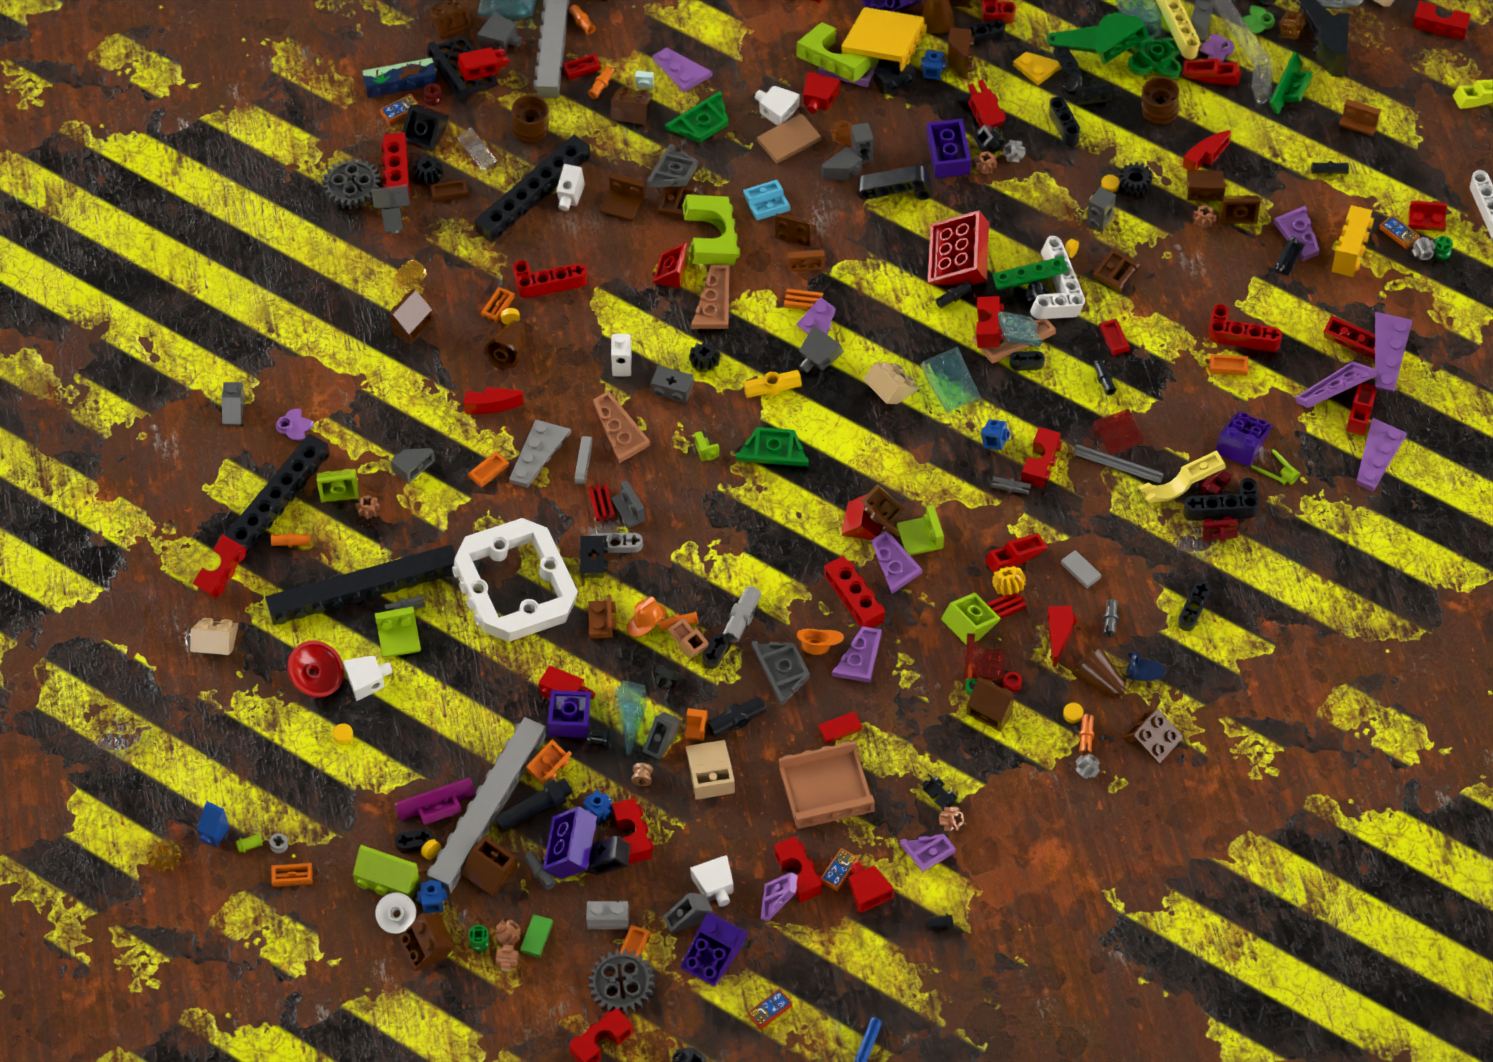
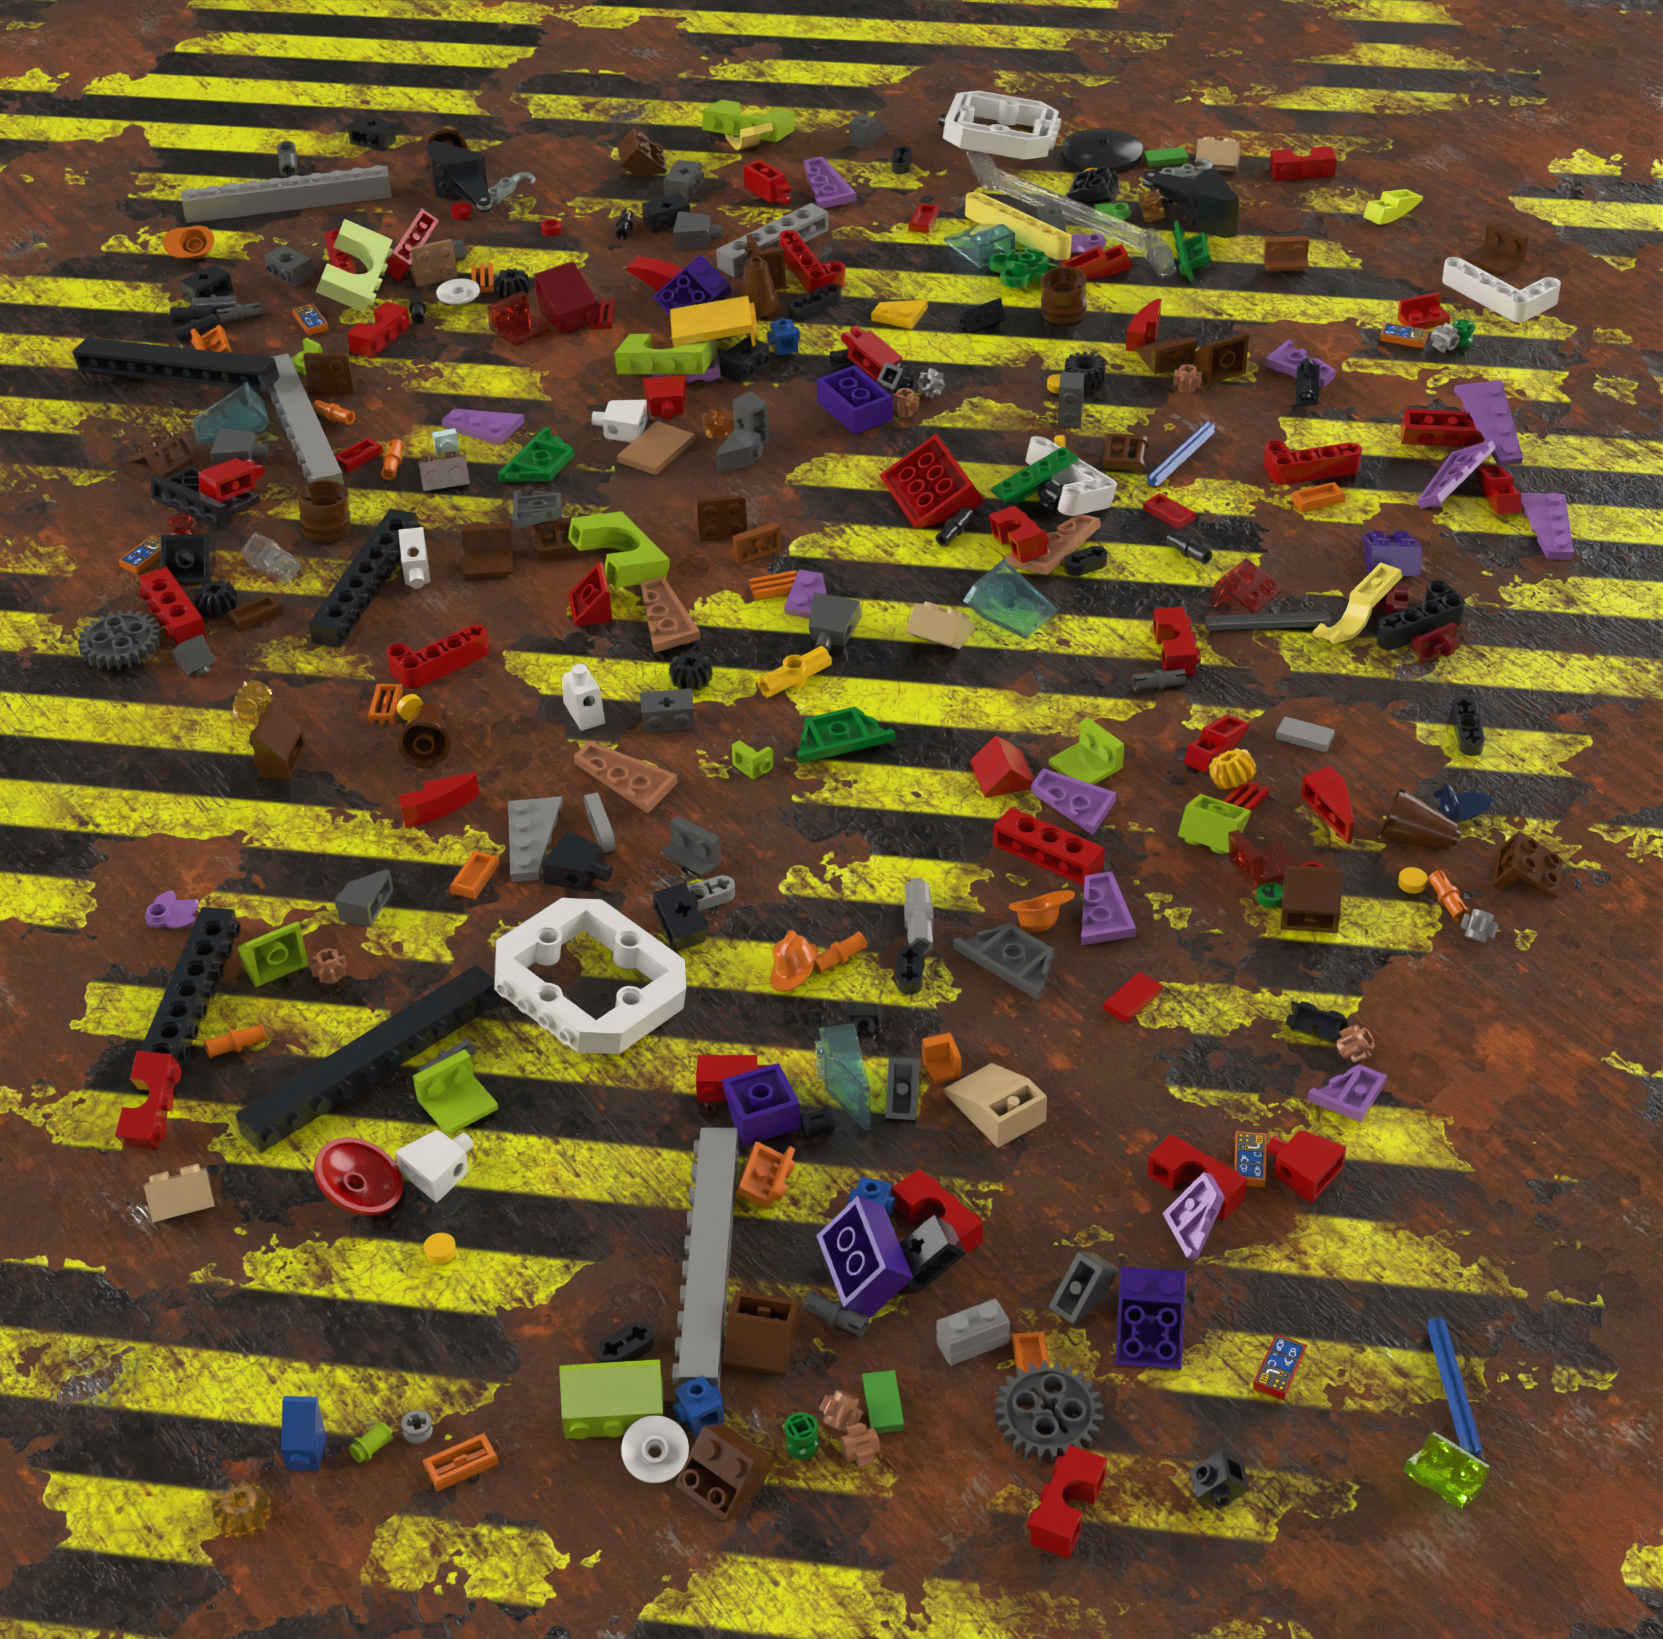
camera: 25 degrees left, 15 degrees down
dark grey slope [222,382,245,426] -> none
dark blue brick [362,58,437,98] -> none
dark grey slope [371,184,410,208] -> none
magenta bracket [395,778,475,825] -> none
yellow tile [421,839,441,860] -> none
black piece [494,778,573,833] -> none
red tile [588,483,615,522] -> none
dark orange bracket [588,595,616,638] -> none
medium nougat wheel [631,763,653,787] -> none
nougat brick [667,617,709,659] -> none
white torso [690,855,734,907] -> none
black piece [707,696,767,737] -> none
medium azure slope [743,180,791,221] -> none
nougat panel [779,741,875,829] -> none
black beam [858,165,931,200] -> none
reddish brown bracket [862,484,905,537] -> none
black pin [928,913,954,930] -> none
reddish brown slope [948,28,974,79] -> none
blue brick [981,420,1010,450] -> none
clear light blue slope [998,311,1043,347] -> none
green slope [1046,13,1149,93] -> none
black beam [1049,97,1080,146] -> none
dark grey pin [1103,599,1119,638] -> none
lime plant [1251,449,1300,485] -> none
black pin [1311,161,1349,175] -> none
yellow wedge [1332,205,1374,277] -> none
none -> black torso [541,831,613,891]
none -> axle [1147,422,1216,487]

